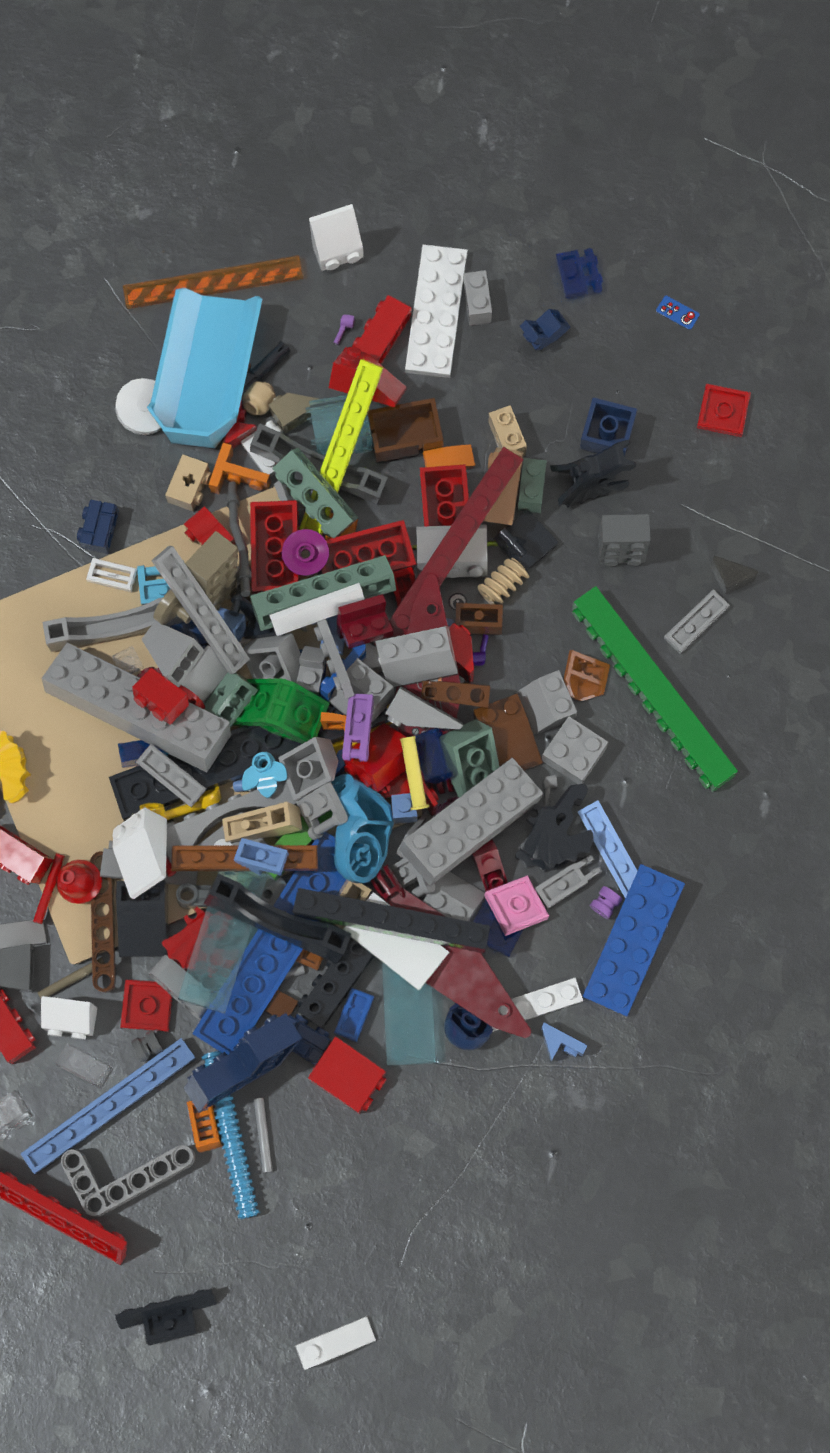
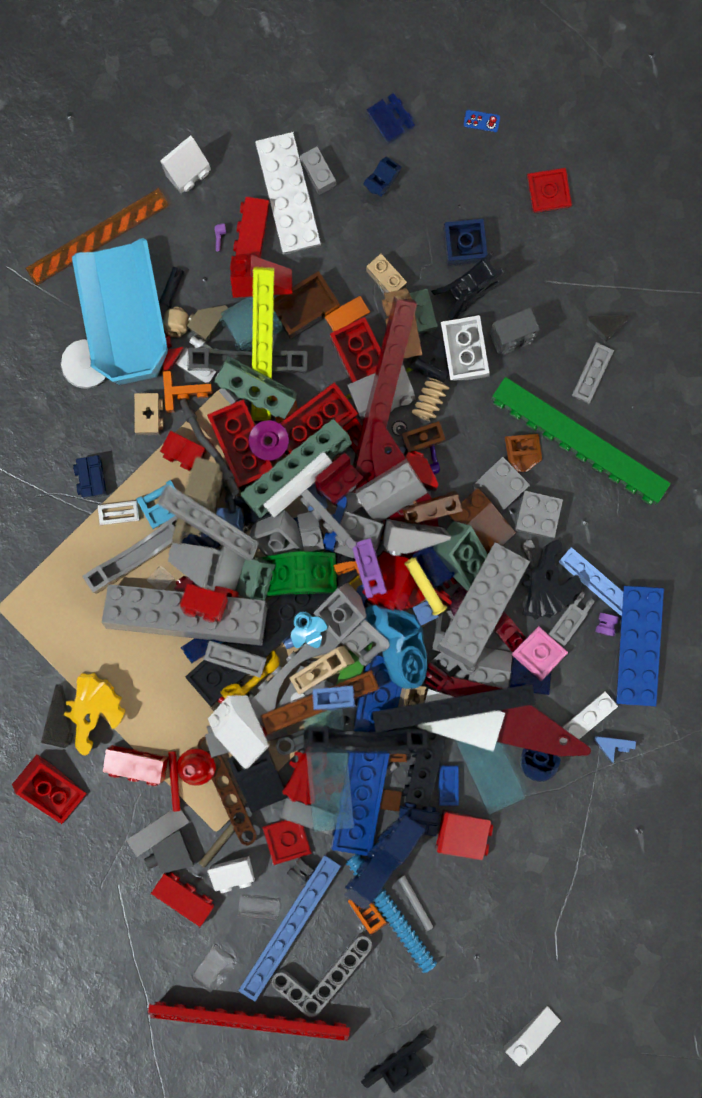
camera: 25 degrees left, 10 degrees up
none -> white slope [441,315,489,380]

